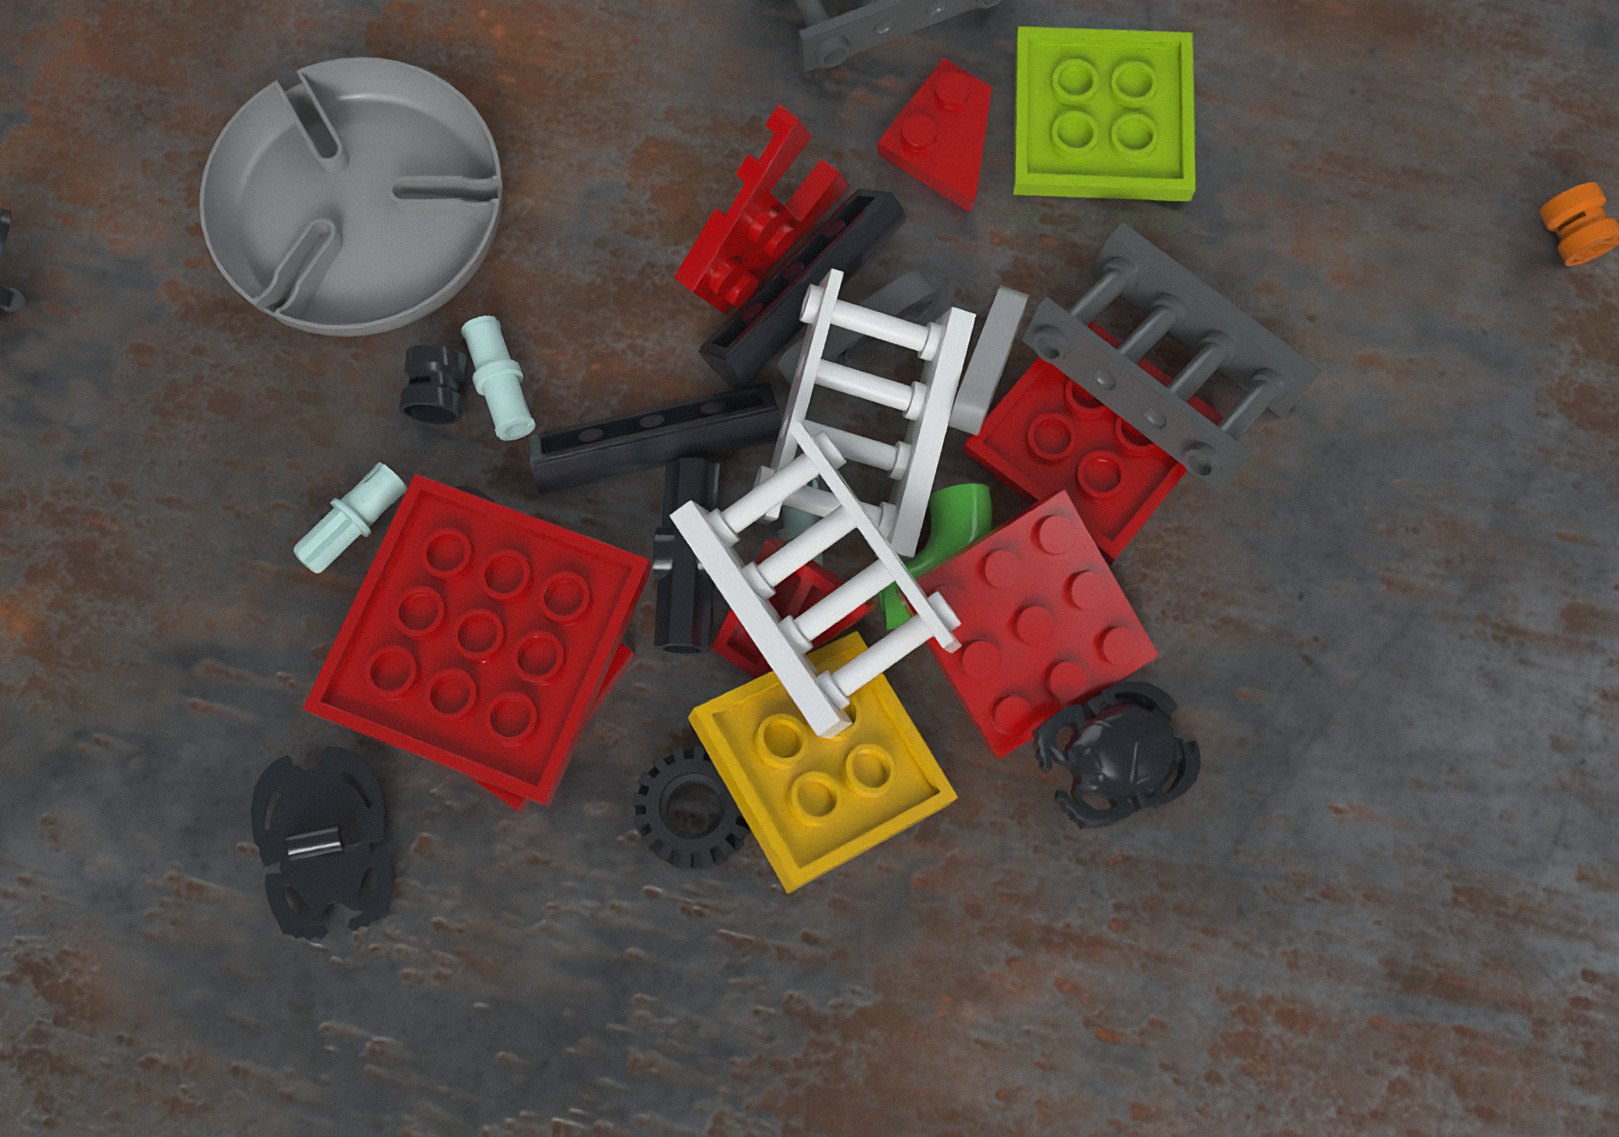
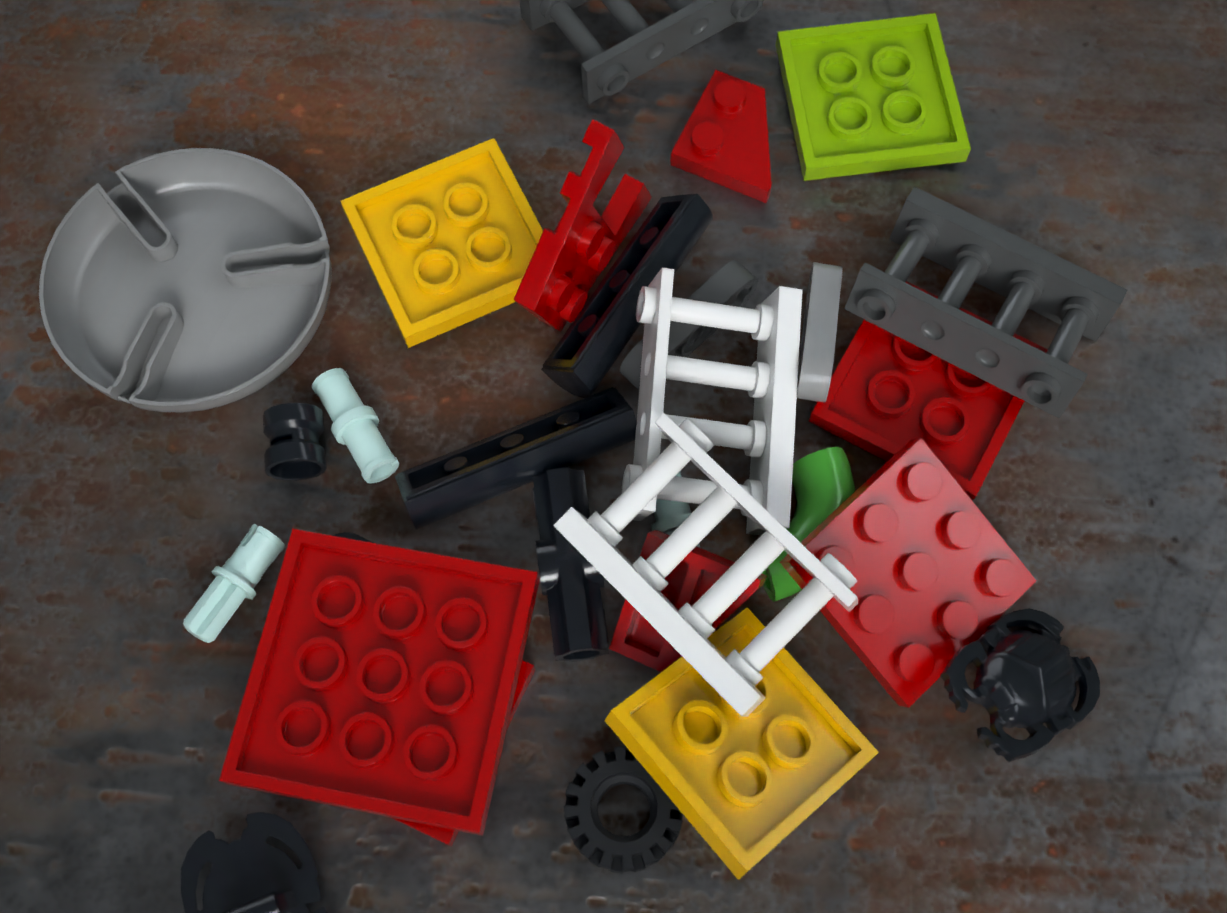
camera: 10 degrees left, 5 degrees down
none -> yellow plate [340,138,543,348]

